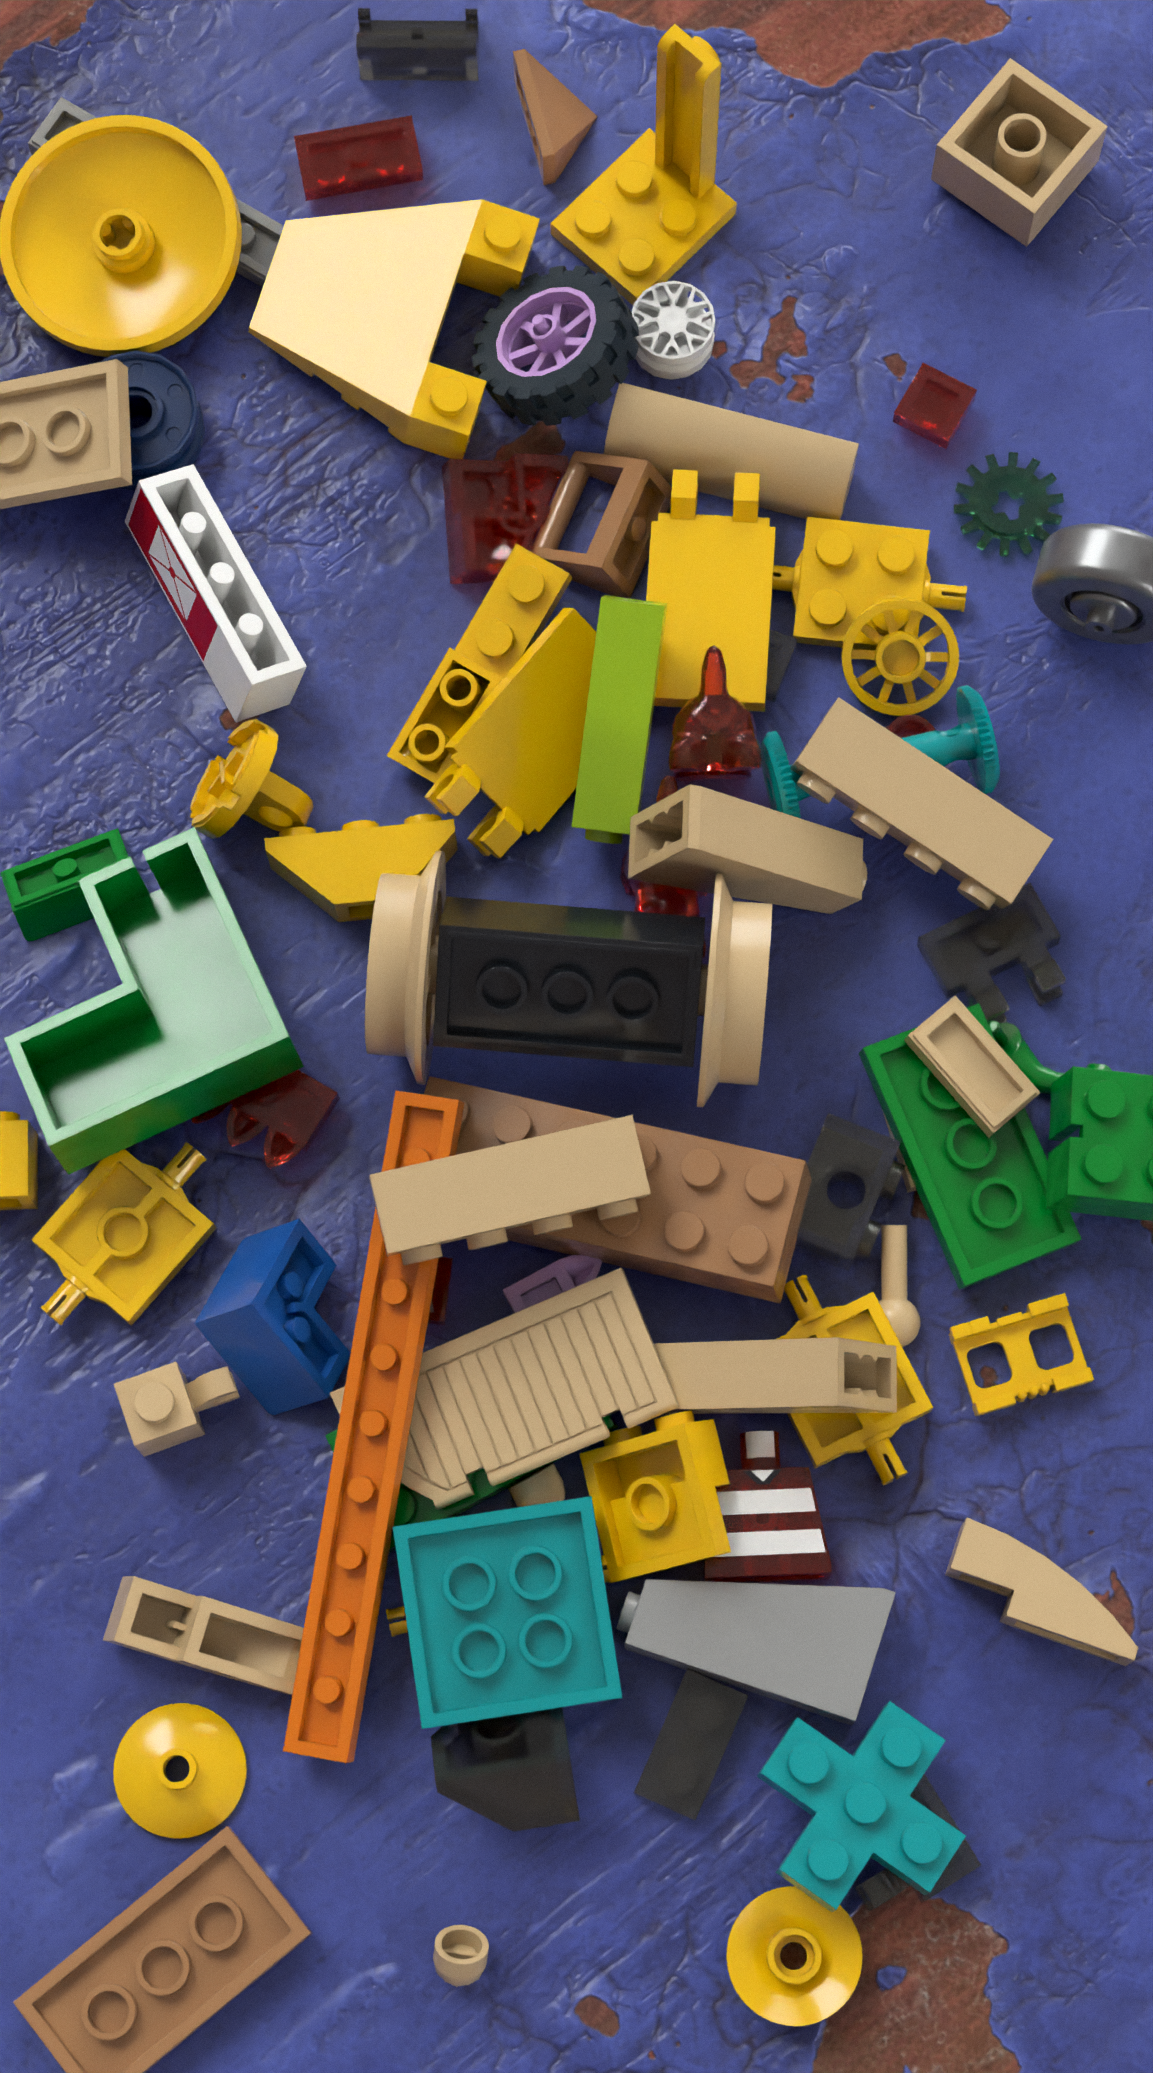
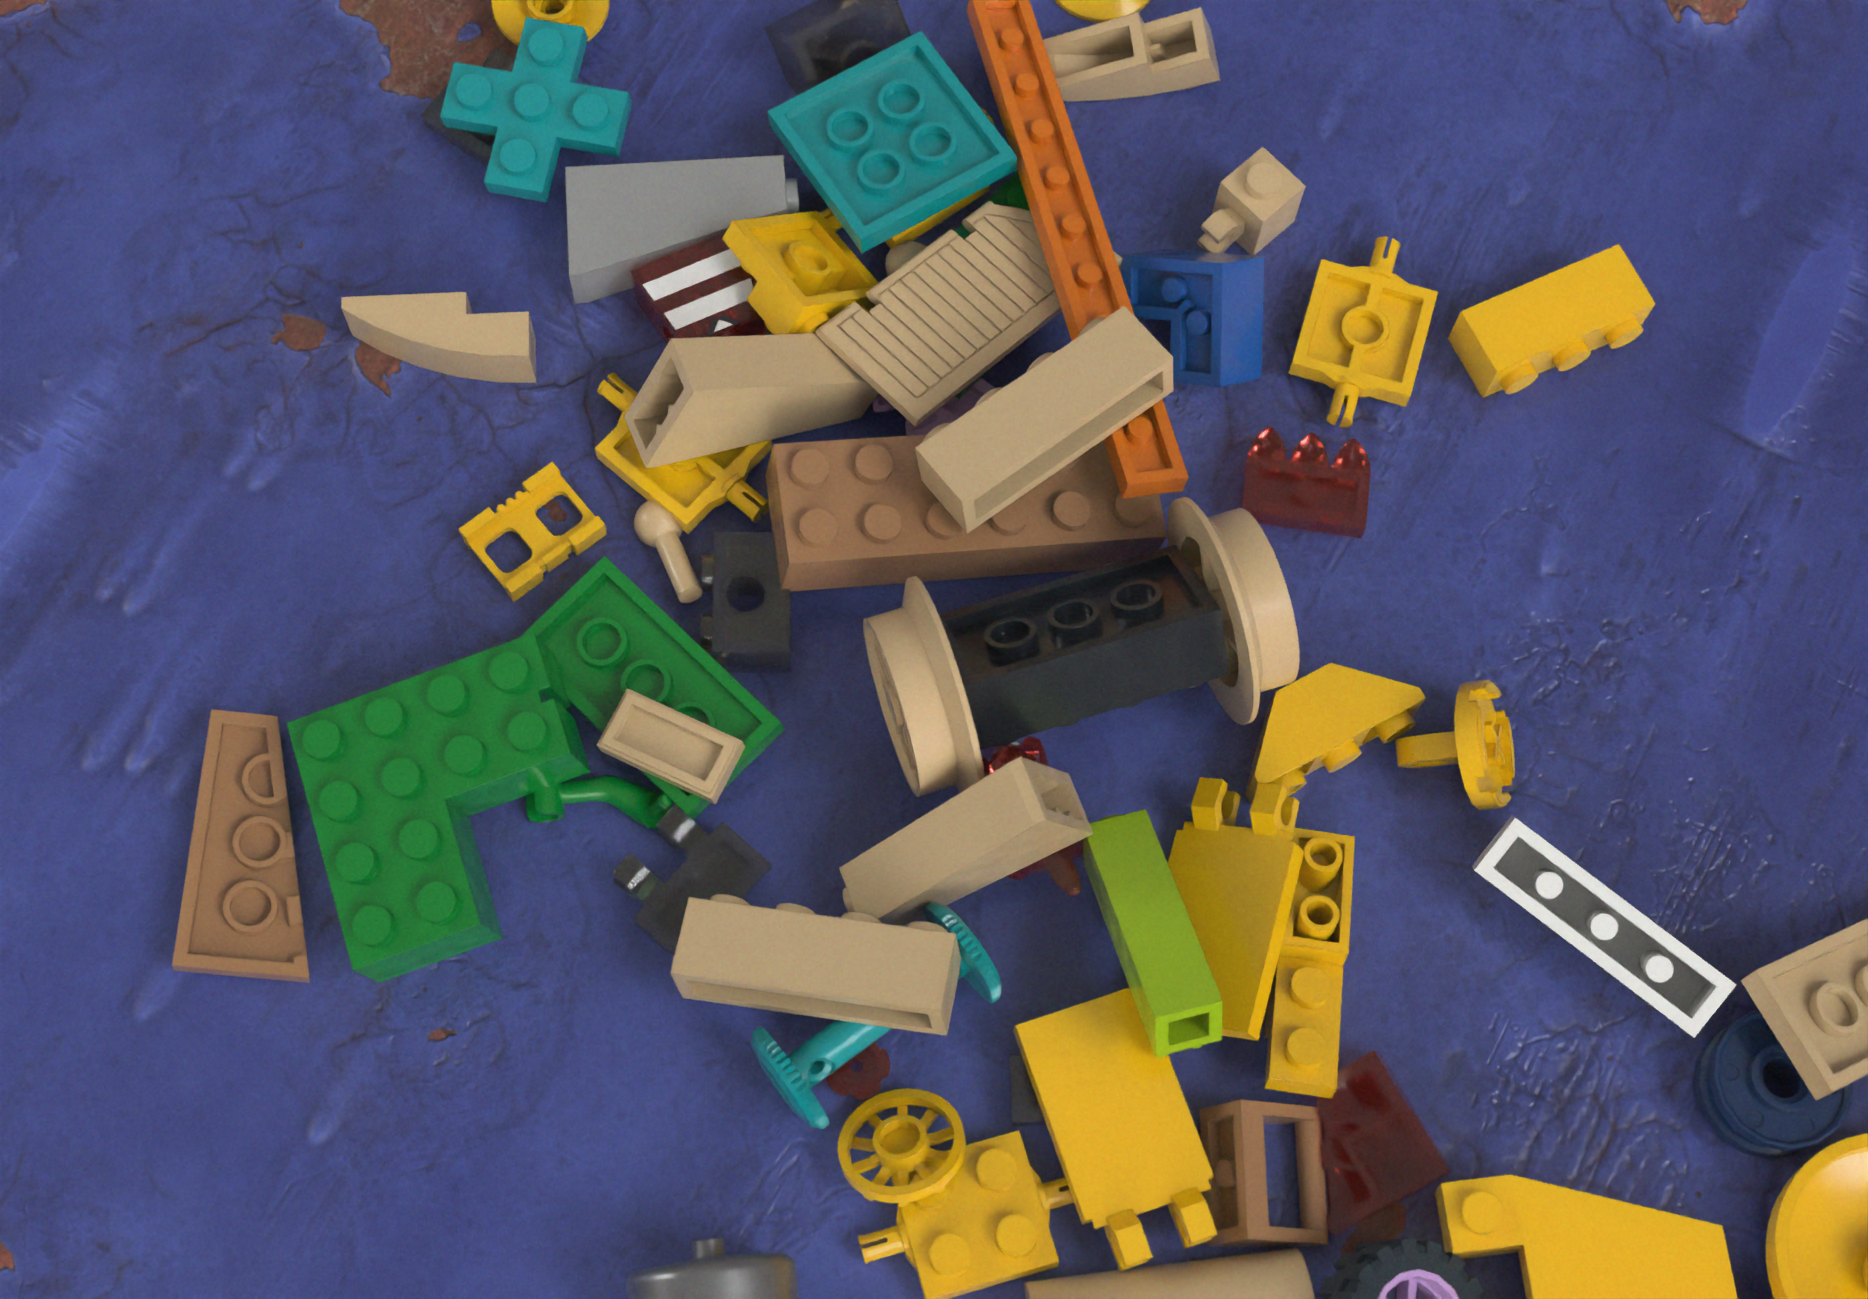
camera: 150 degrees right, 5 degrees down
green slope [0,828,129,941] -> none
piece [4,827,304,1175] -> none
clear smoke plate [634,1669,748,1821] -> none
clear red animal [667,645,762,781] -> none

